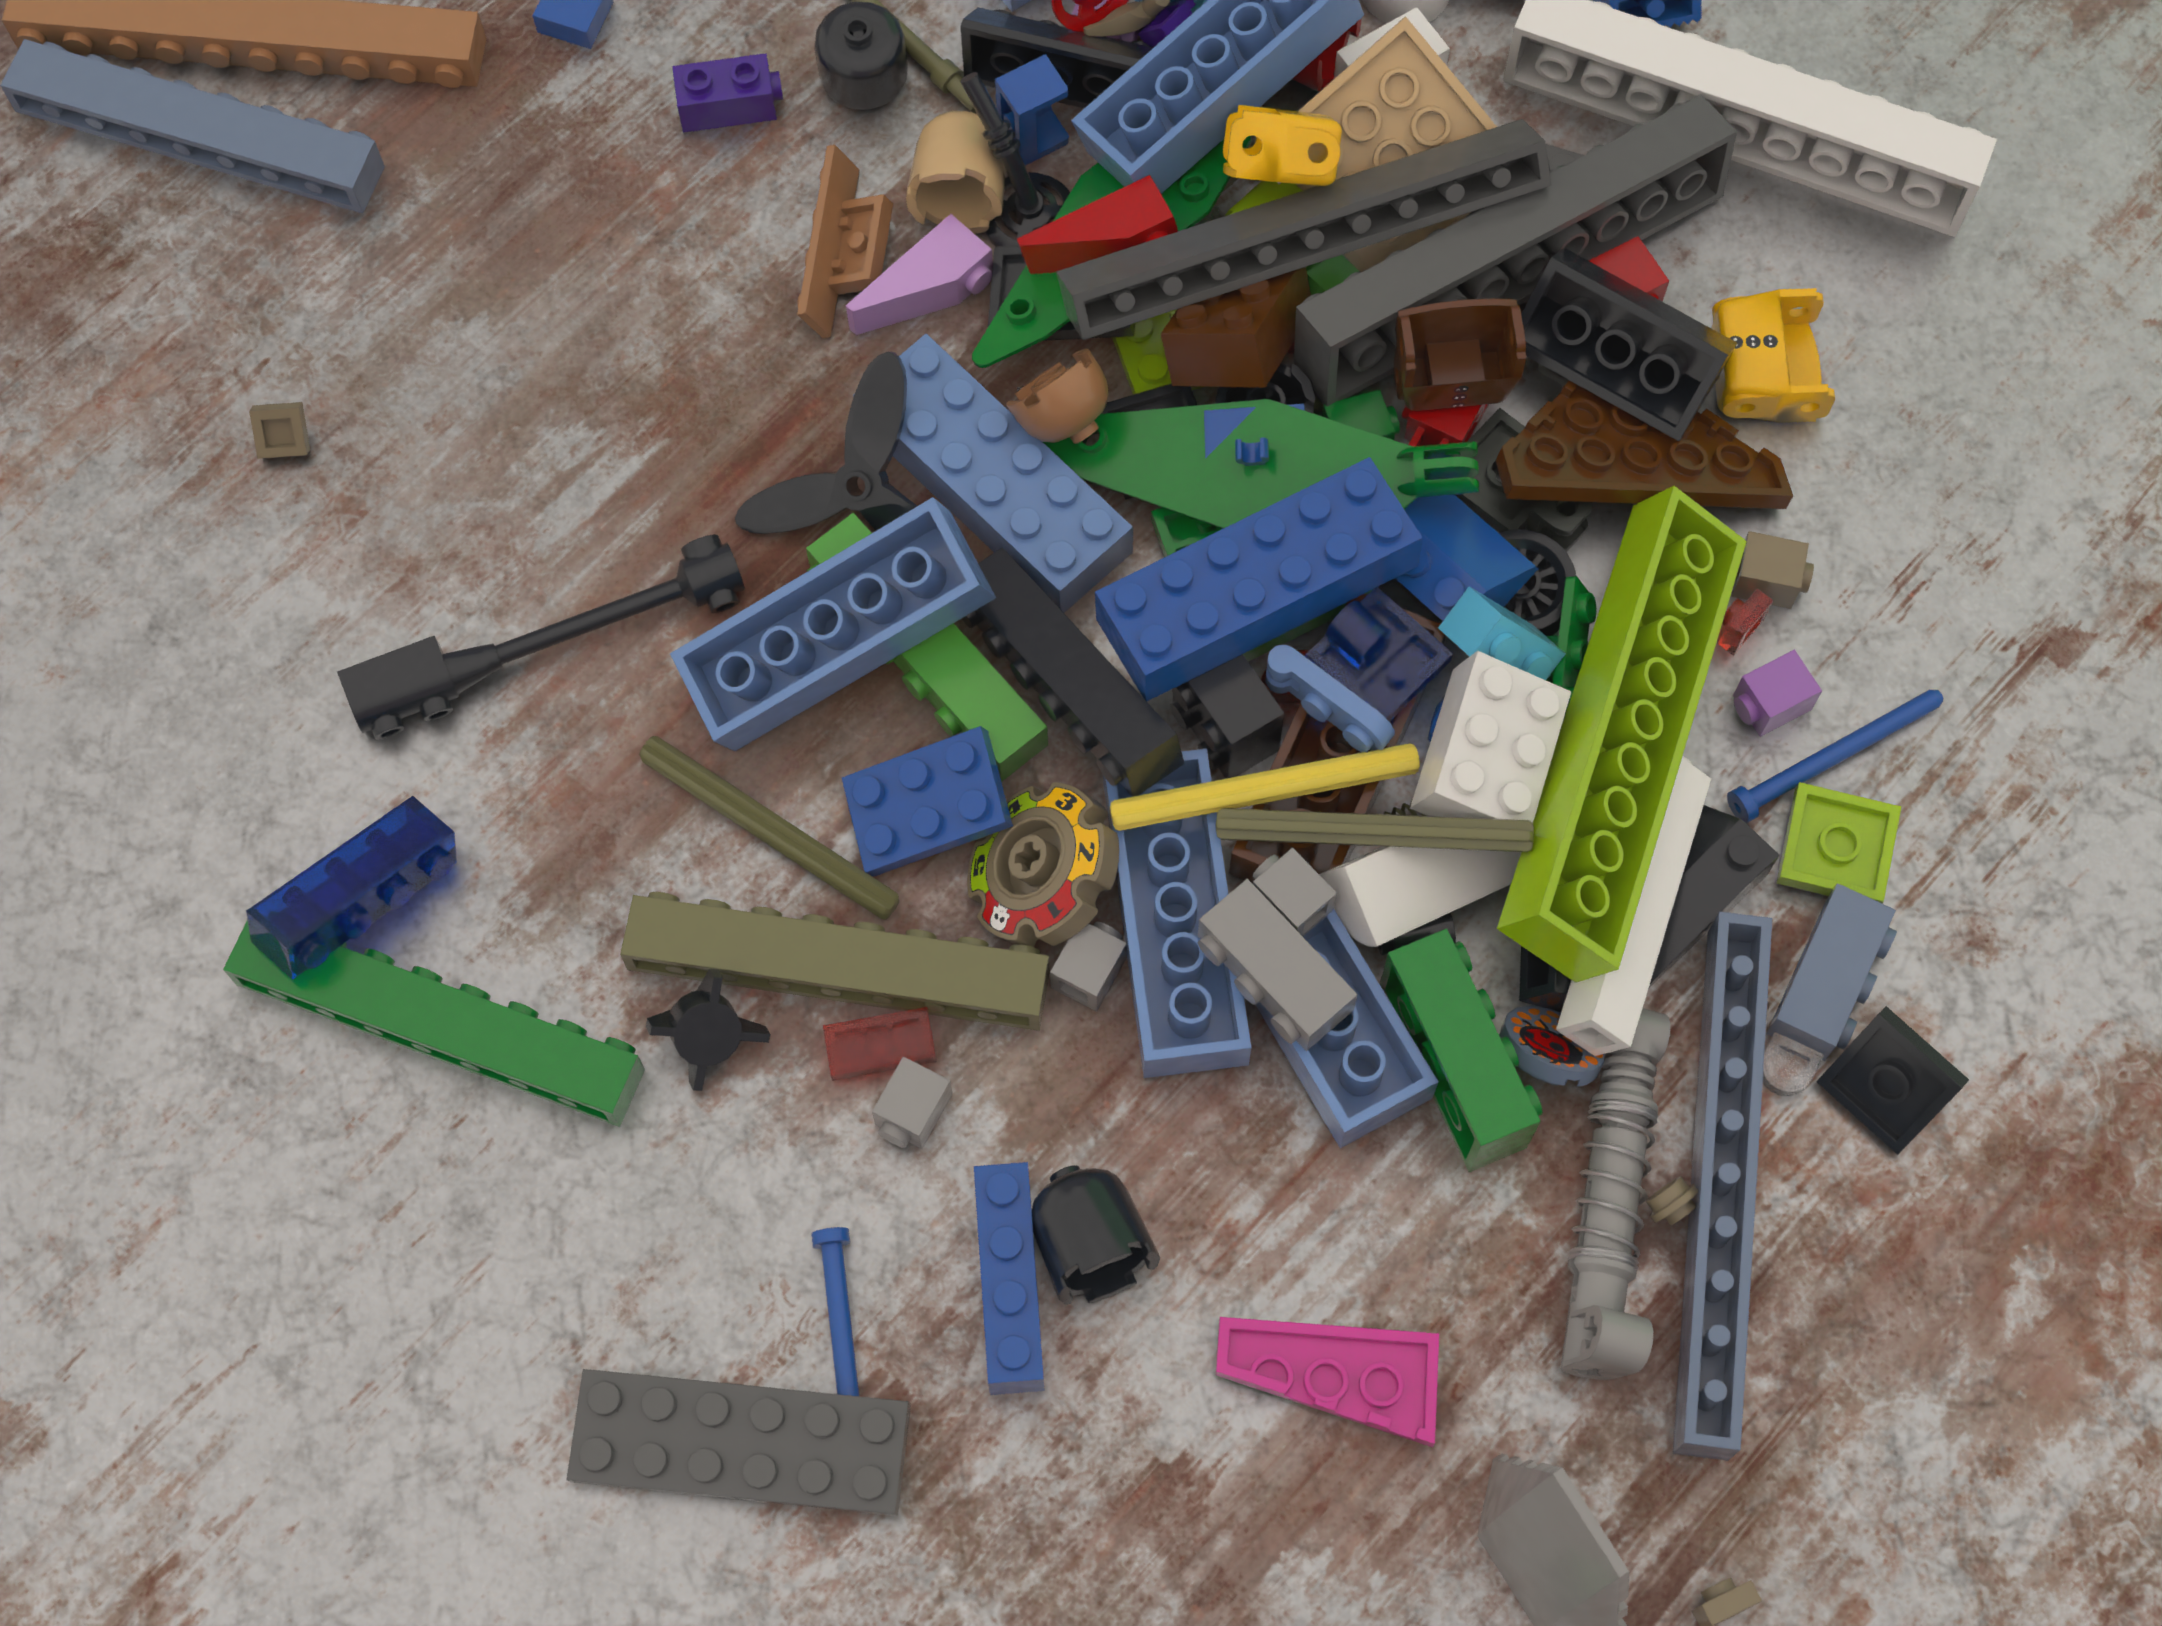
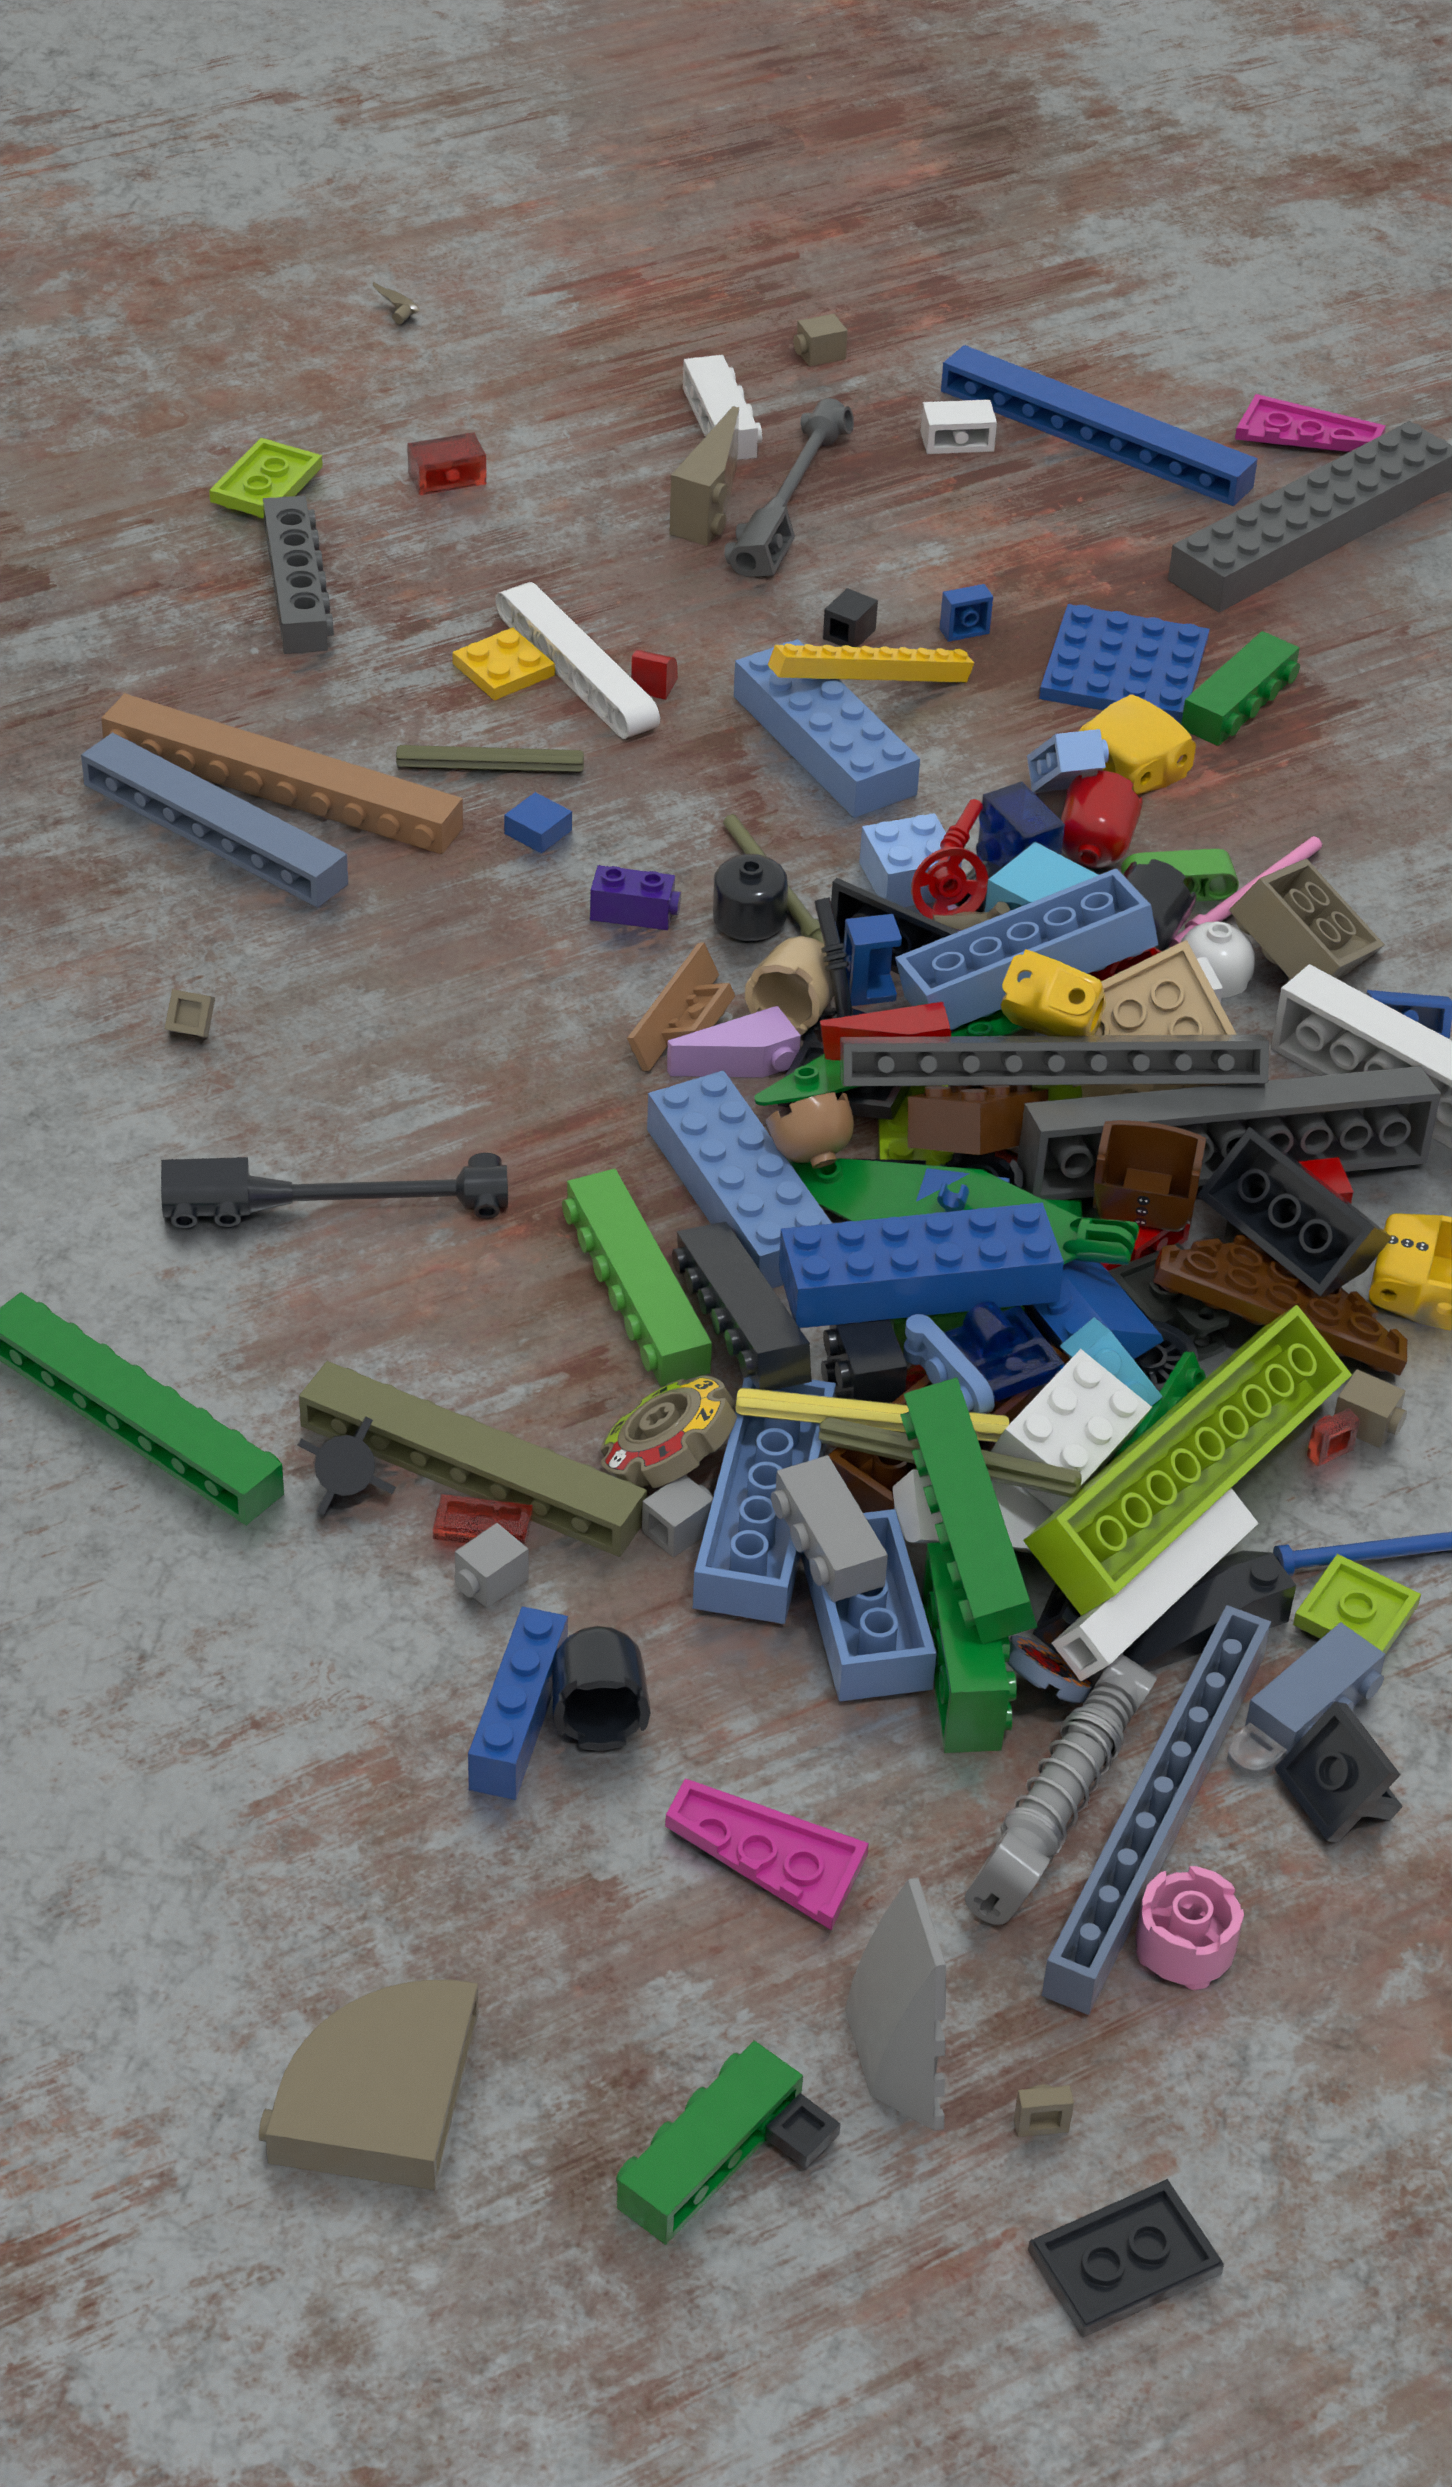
camera: 15 degrees right, 25 degrees down
clear blue brick [246,796,457,980] -> none
dark grey plate [566,1369,911,1516] -> none
olive axle [639,736,900,919] -> none
medium blue brick [670,497,996,751] -> none
black piece [735,351,917,534] -> none
blue bar [811,1227,859,1396] -> none
blue plate [842,726,1013,877] -> none
light grey brick [1253,848,1337,936] -> none
dark tan plate [1646,1176,1698,1225] -> none
medium lavender brick [1733,649,1822,737] -> none
none -> green brick [900,1377,1038,1644]
none -> bright pink brick [1135,1866,1244,1990]

